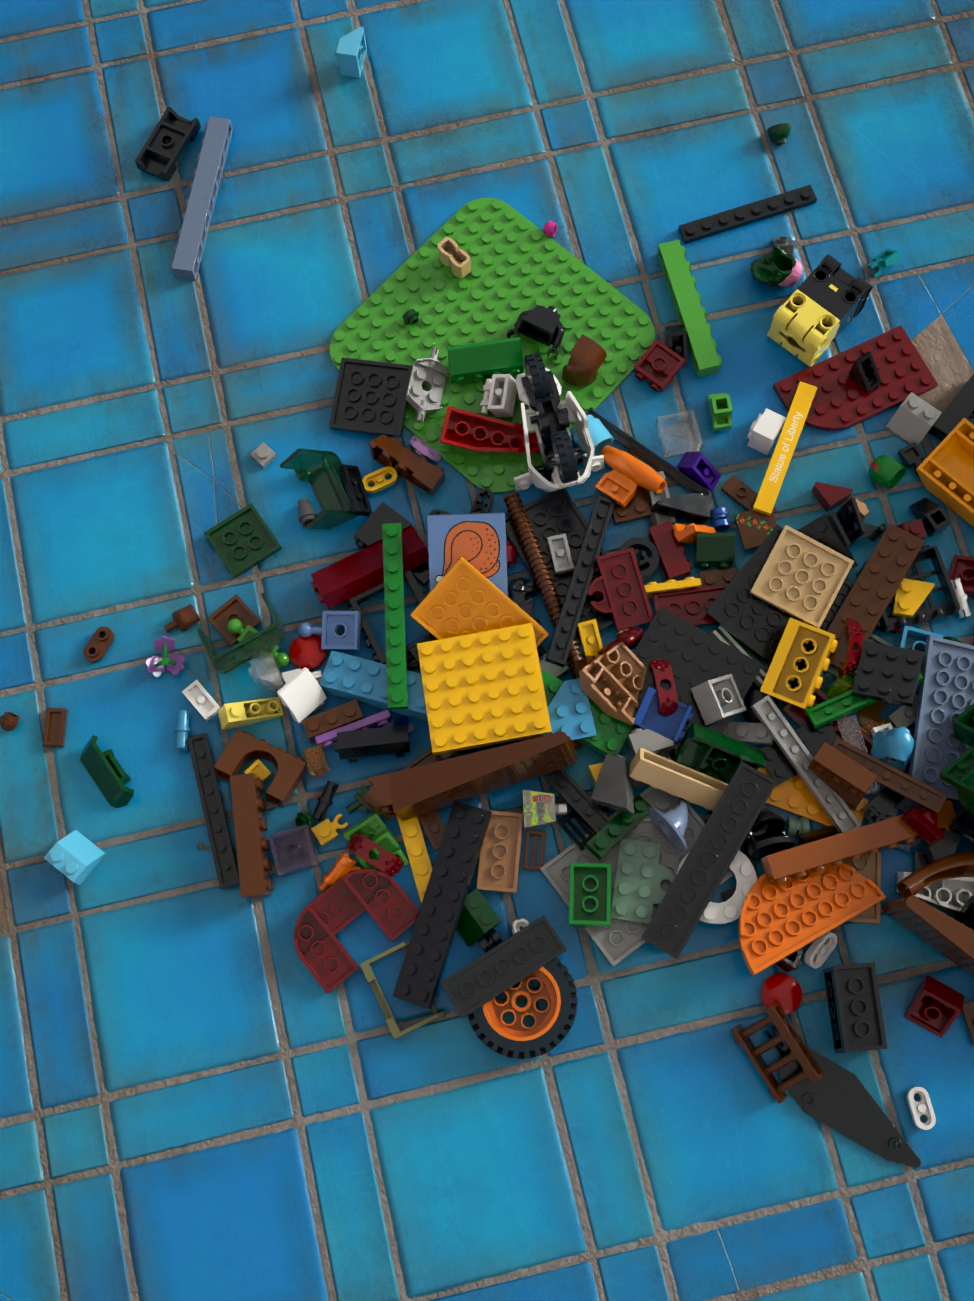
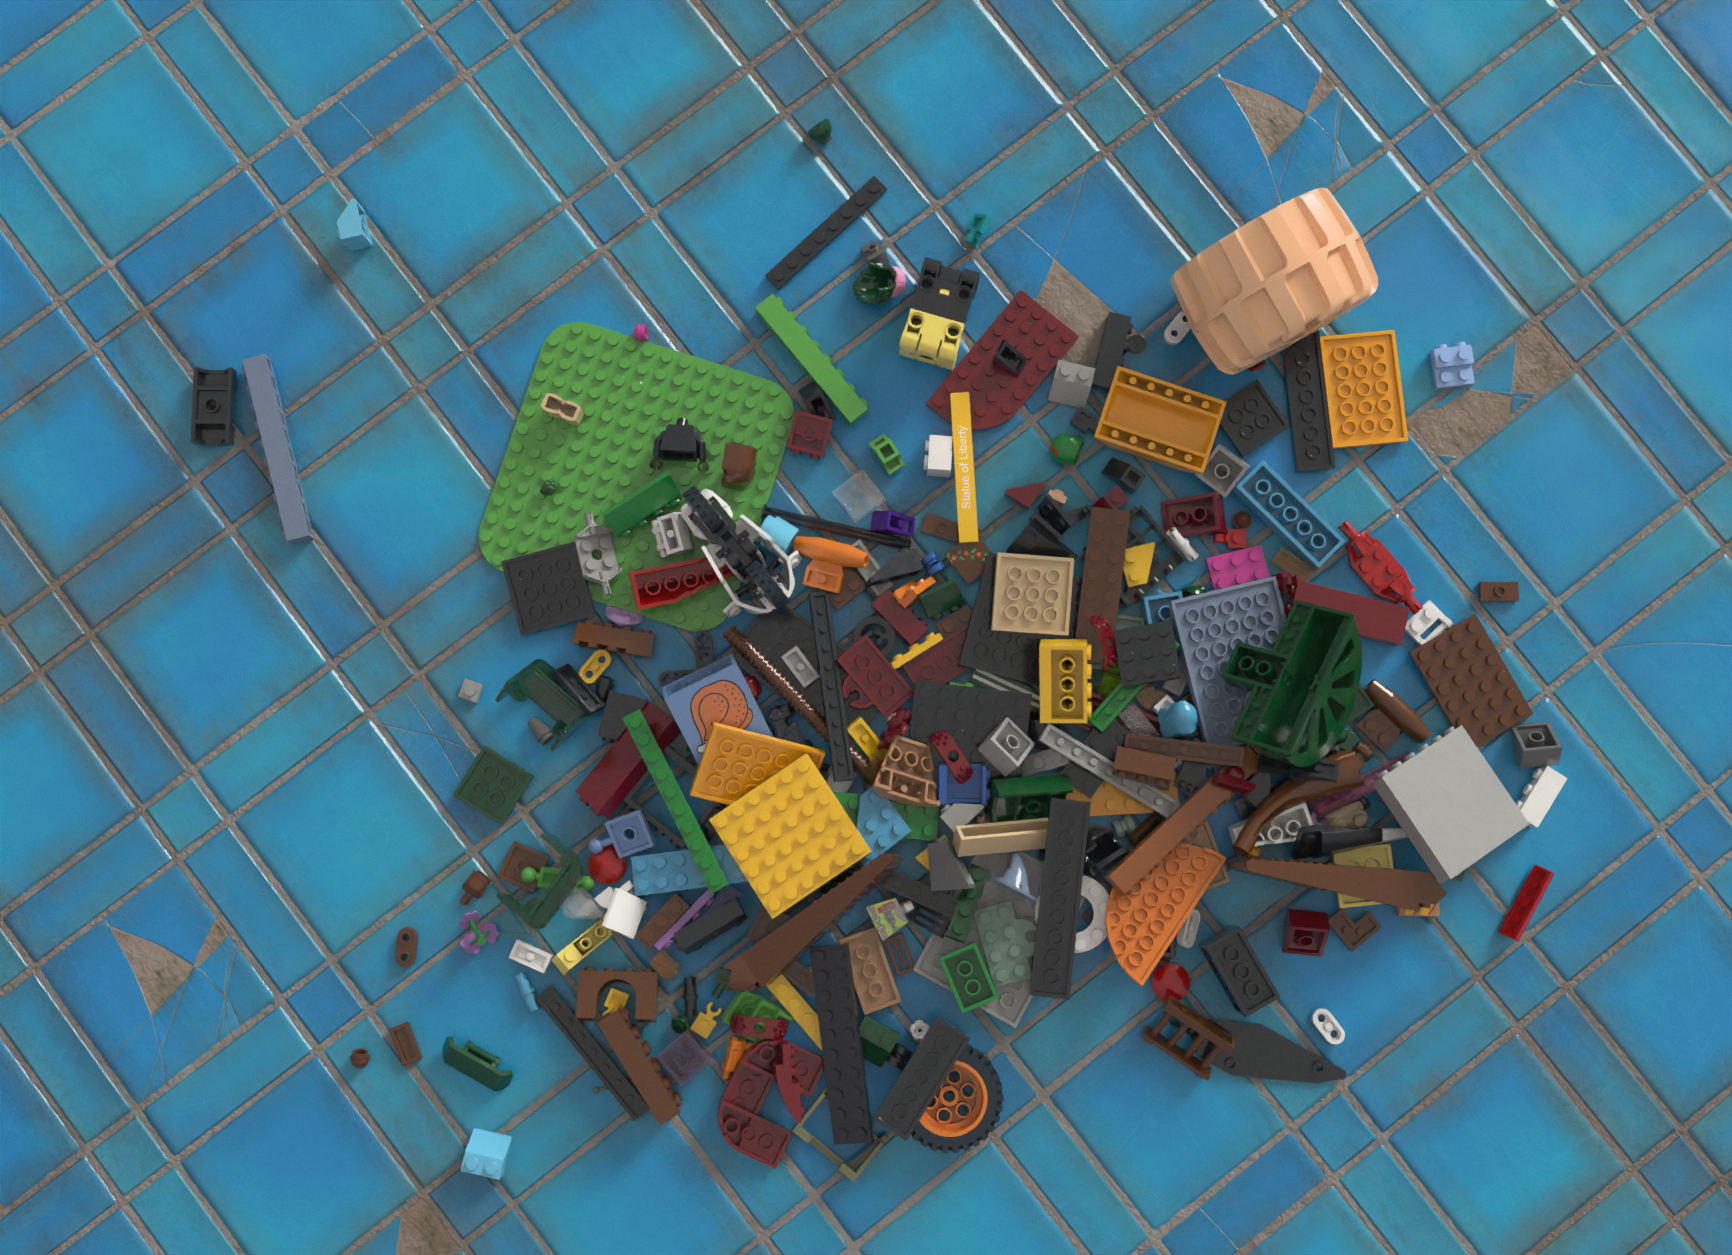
camera: 30 degrees left, 10 degrees up
none -> black cone [595,676,615,704]
none -> dark red slope [773,1040,804,1123]

